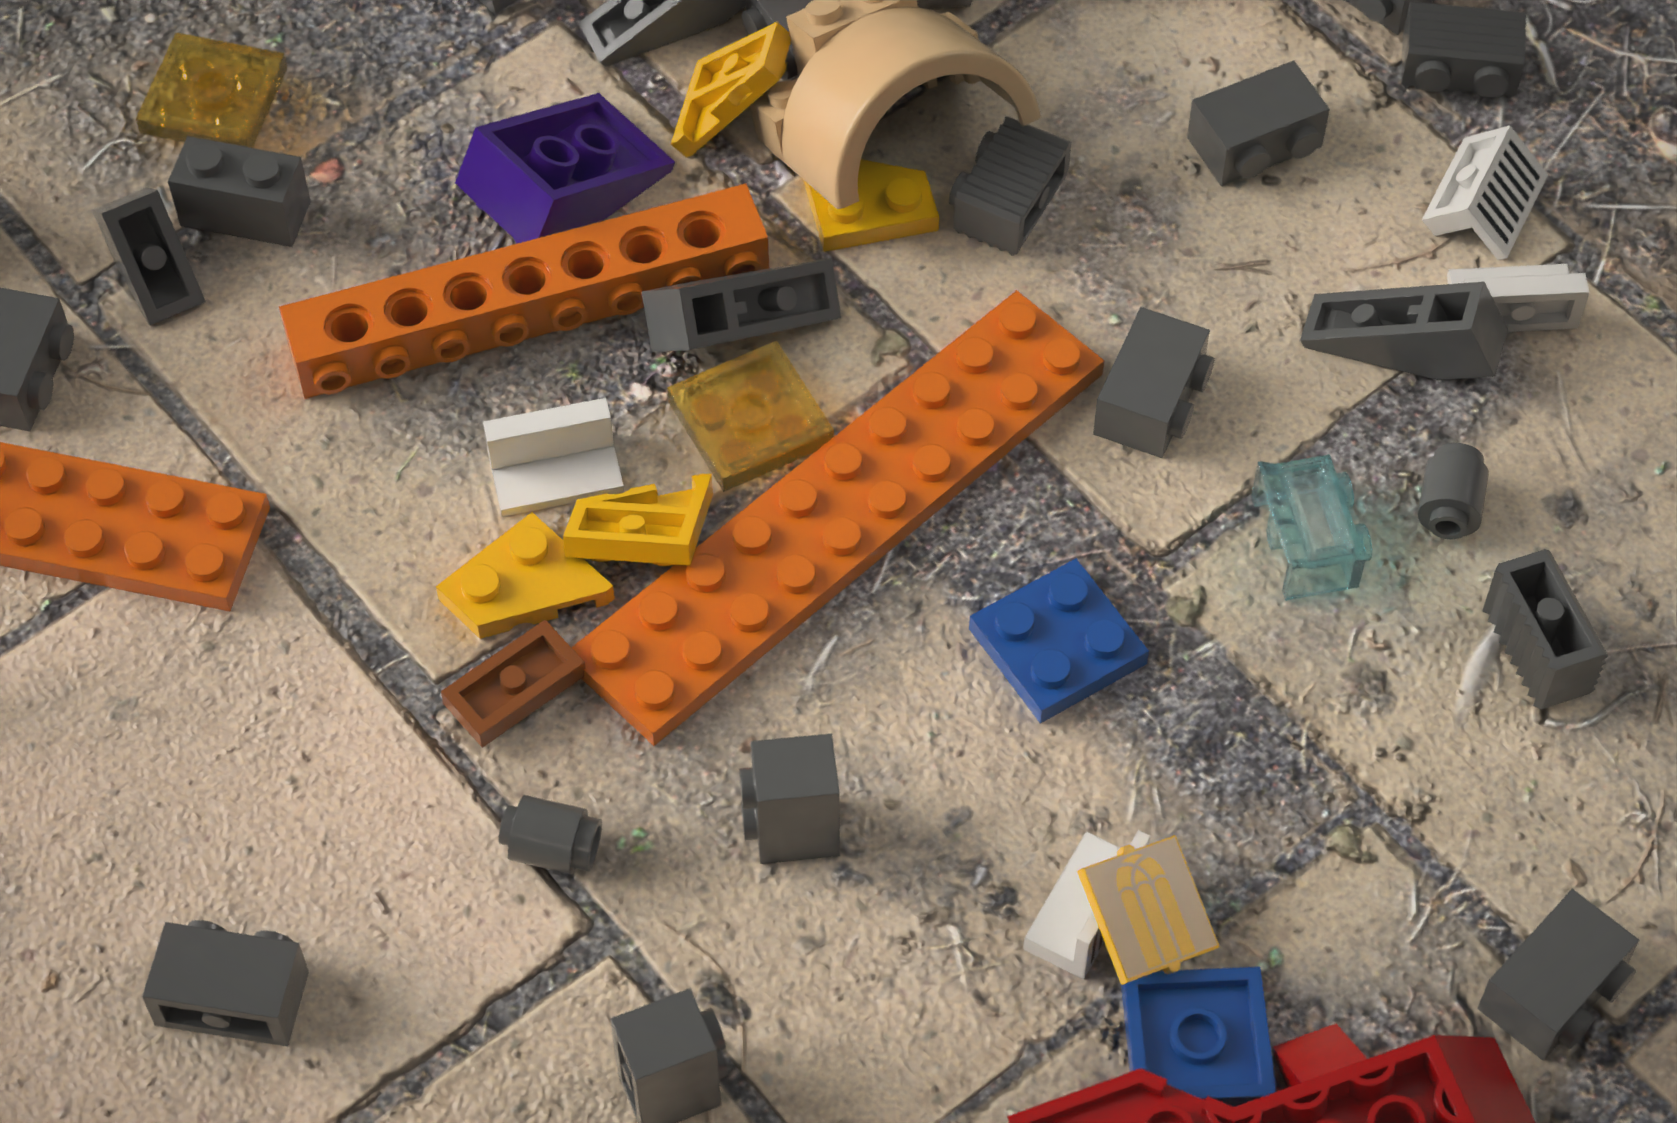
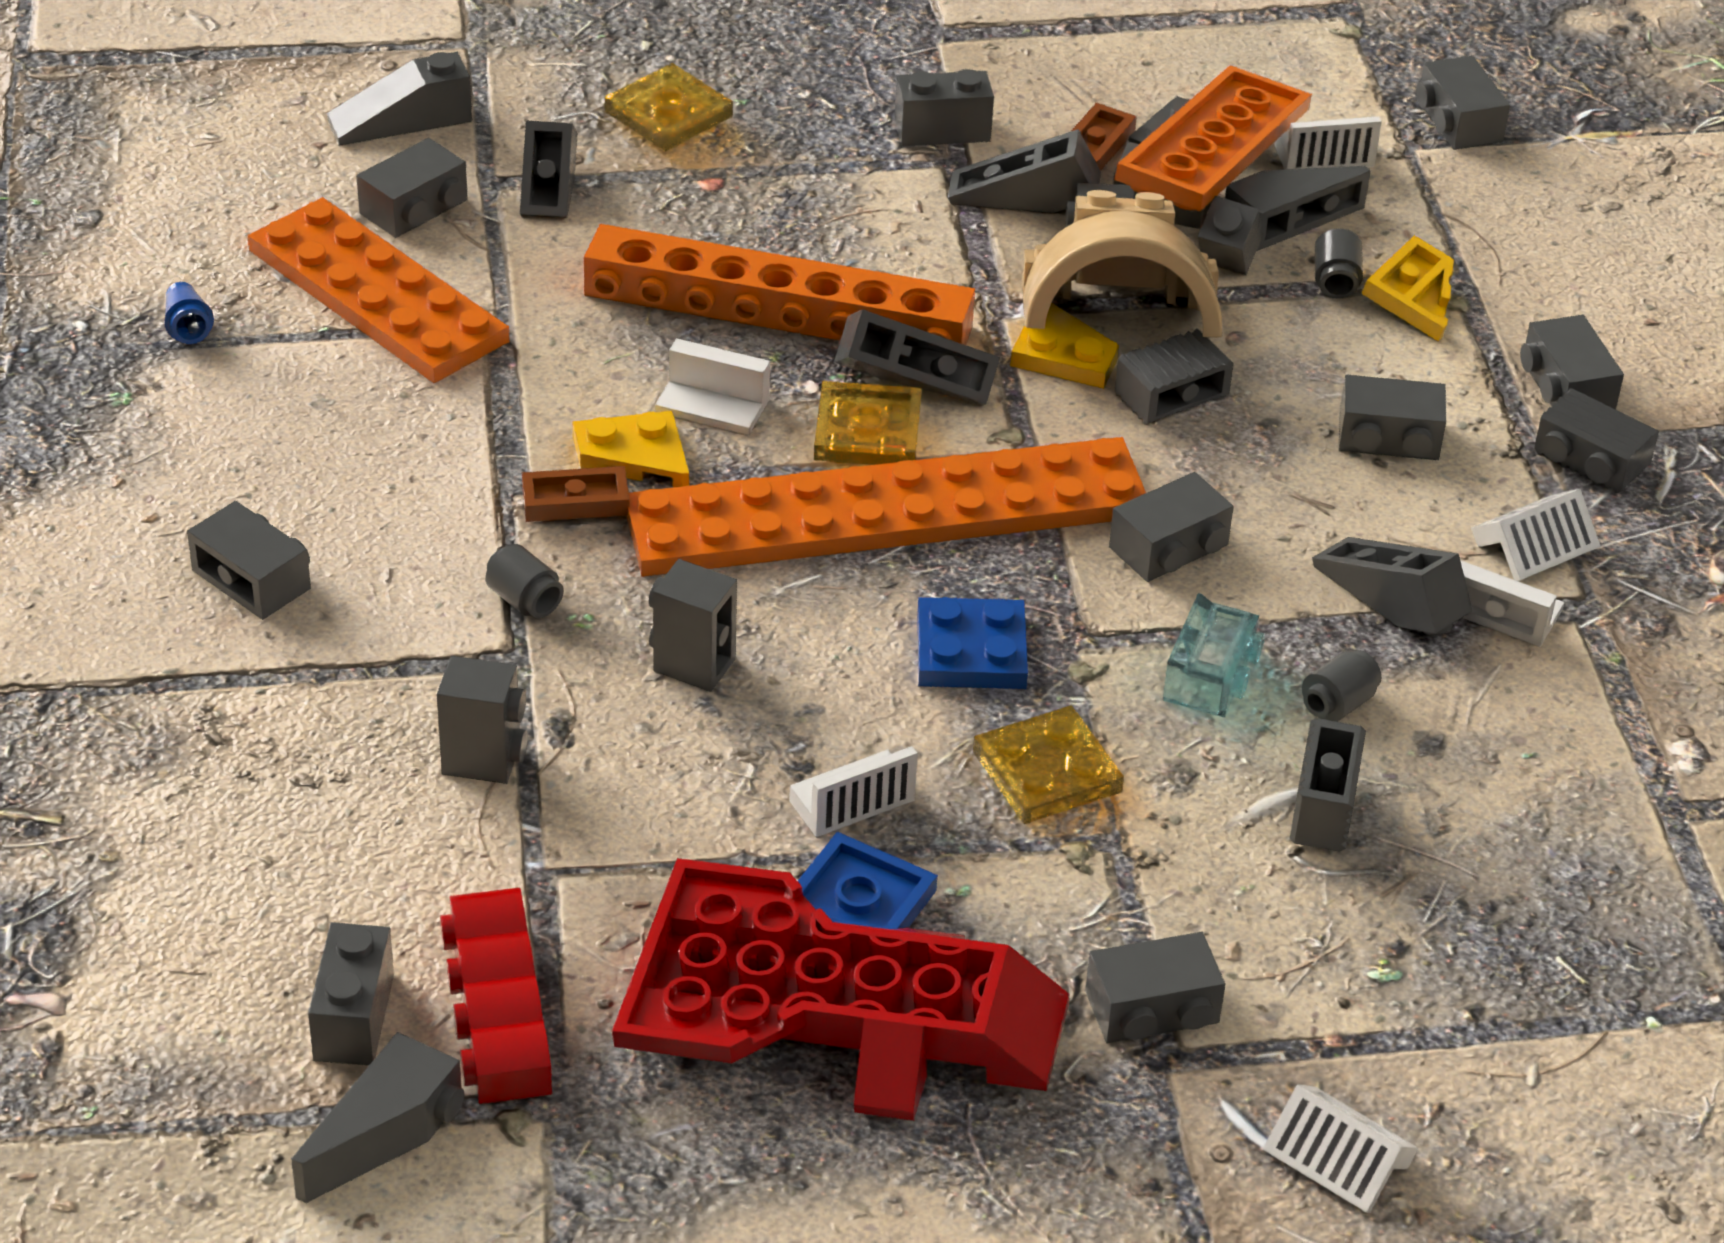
camera: 30 degrees right, 15 degrees down
dark grey brick [168,136,311,247] -> none
dark purple slope [455,93,676,244] -> none
yellow wing [563,474,713,566] -> none
yellow wing [670,22,791,158] -> none
piece [1077,835,1220,985] -> none
none -> clear yellow plate [973,705,1124,824]

